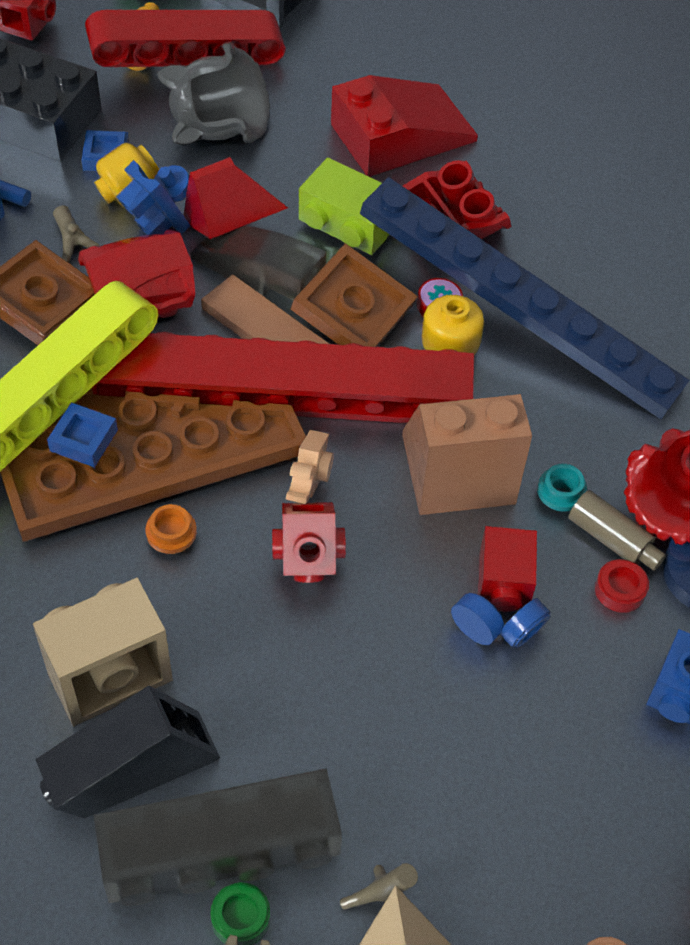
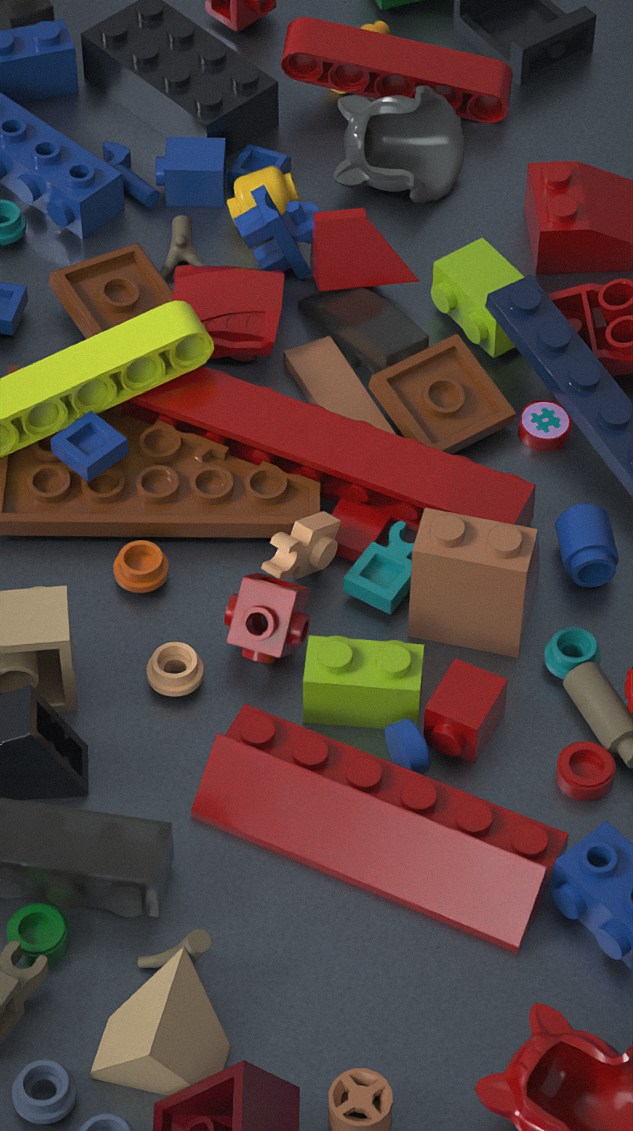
camera: 25 degrees right, 5 degrees down
yellow head [421,295,484,355] -> none
blue tile [500,598,551,648] -> none
none -> light nougat plate [146,642,204,697]
none -> blue brick [155,137,227,208]
none -> red slope [191,704,569,953]
none -> lime brick [303,635,424,729]
none -> red tile [331,498,390,562]
none -> teal plate [343,521,414,615]
none -> blue brick [555,503,619,587]

